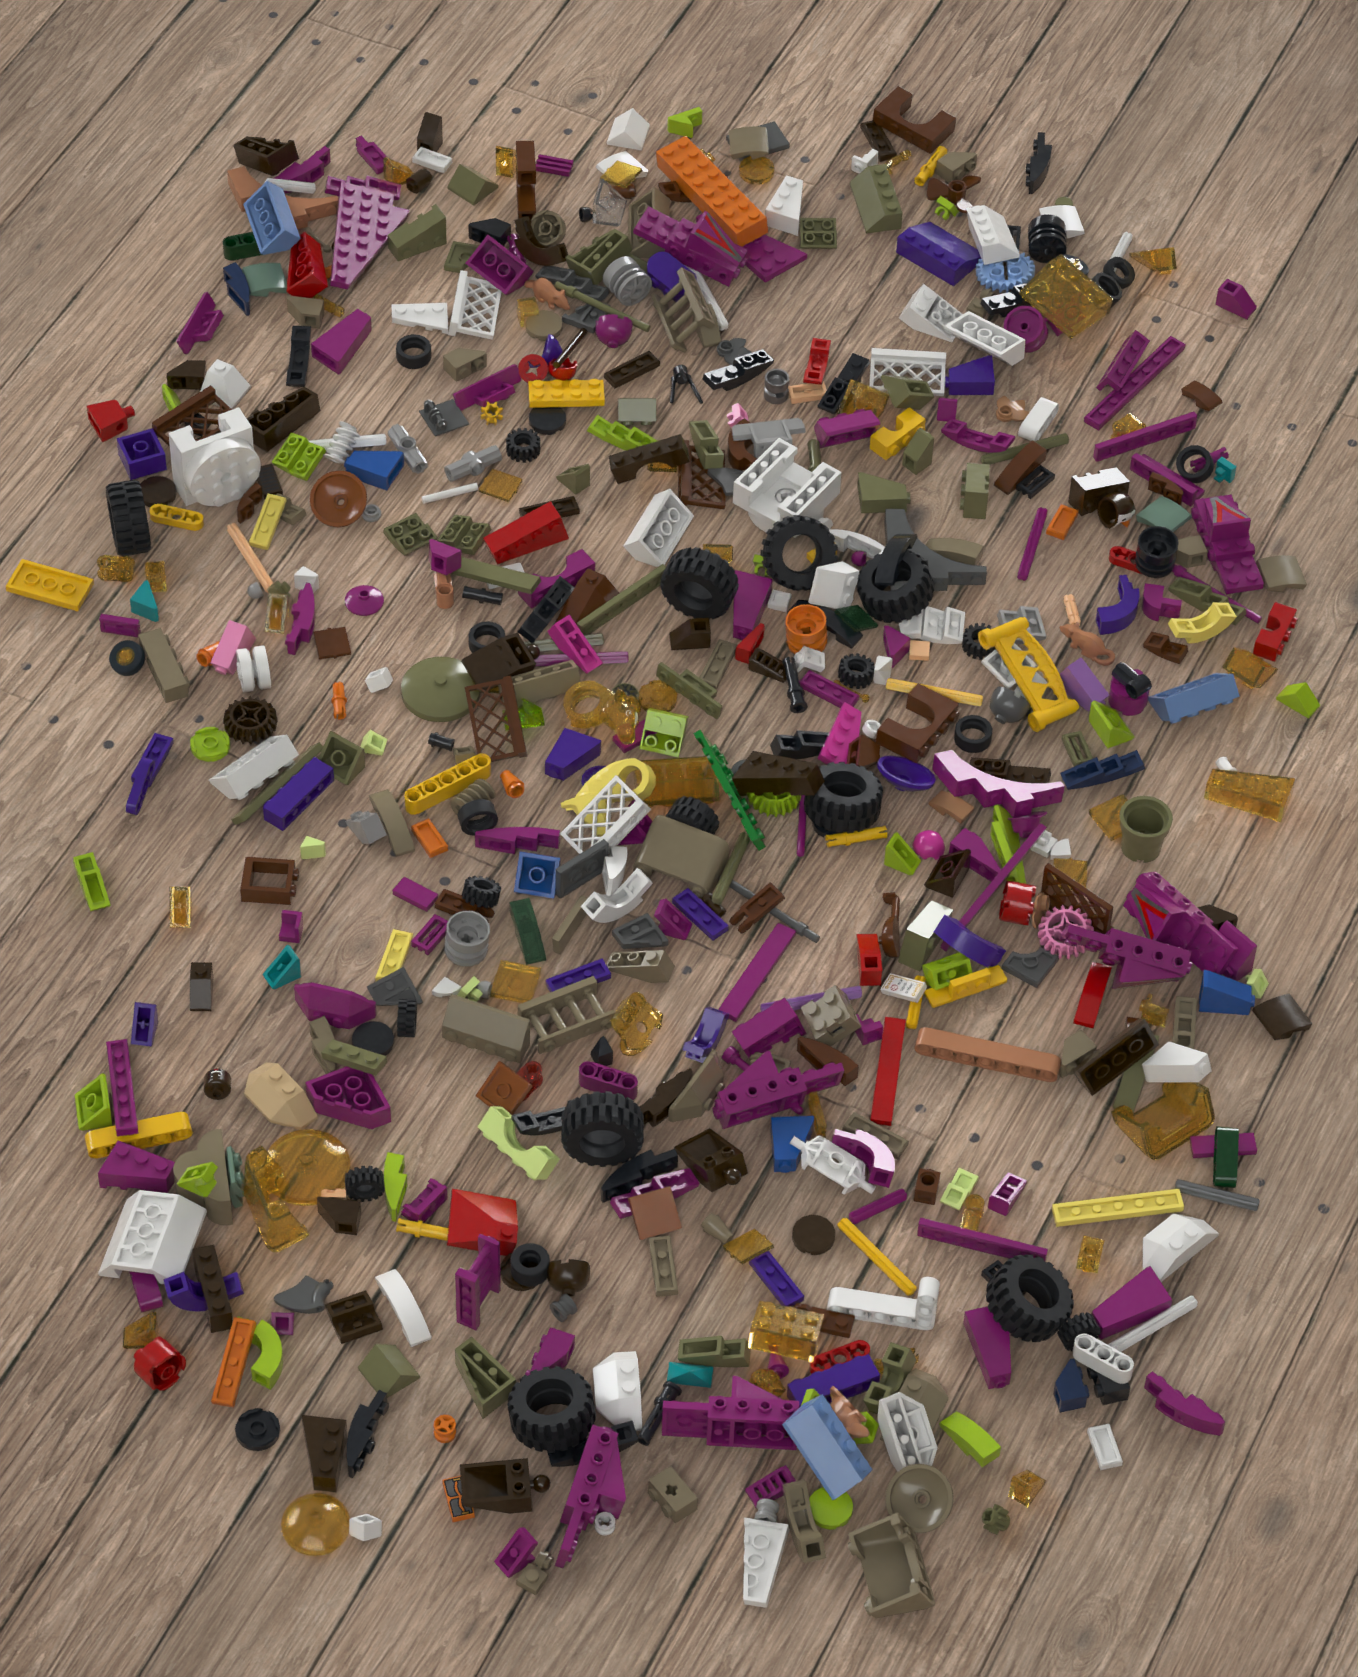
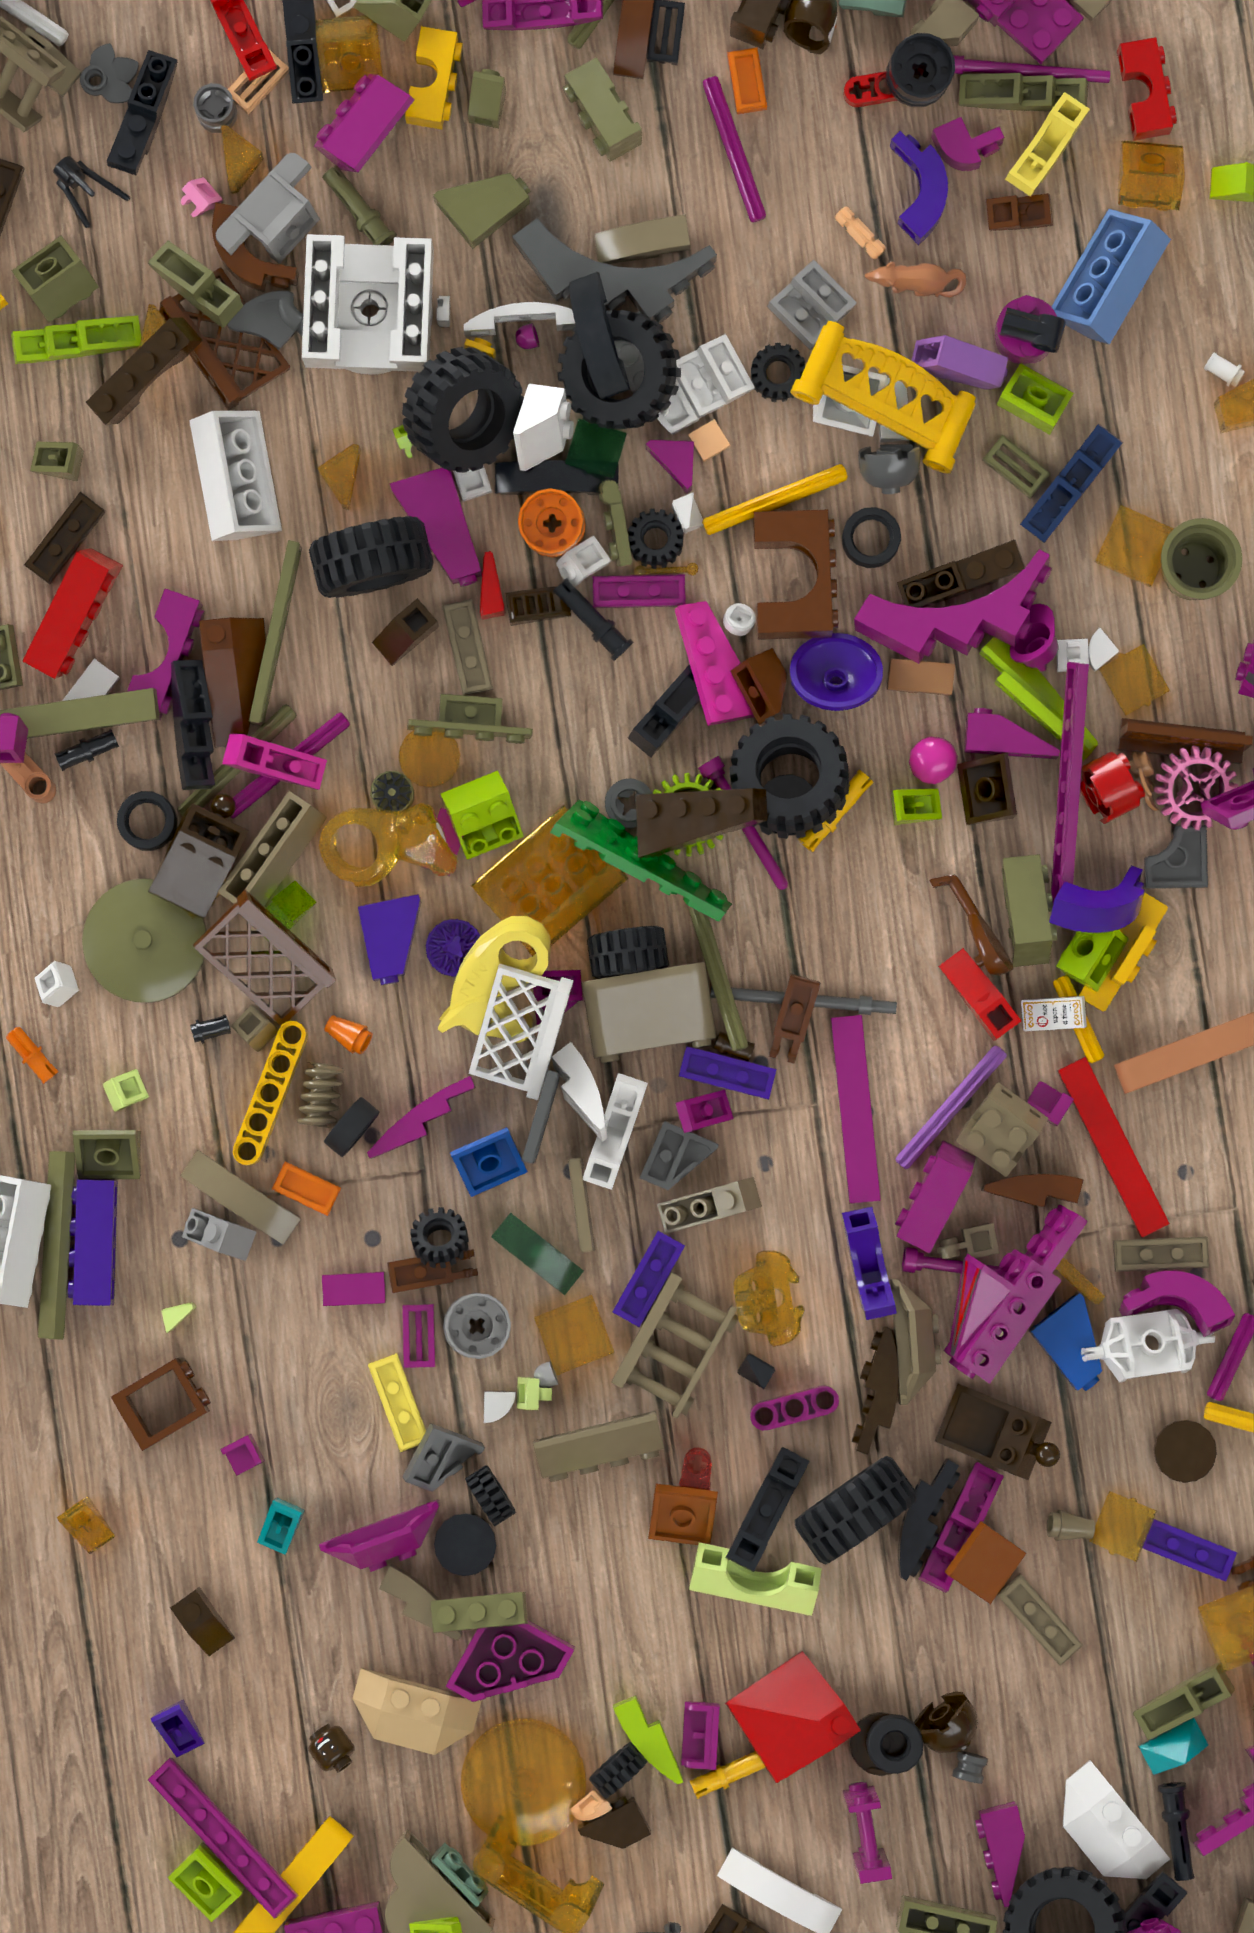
camera: 30 degrees left, 35 degrees up
none -> clear yellow slope [221,125,264,194]
none -> olive hinge [598,480,633,566]

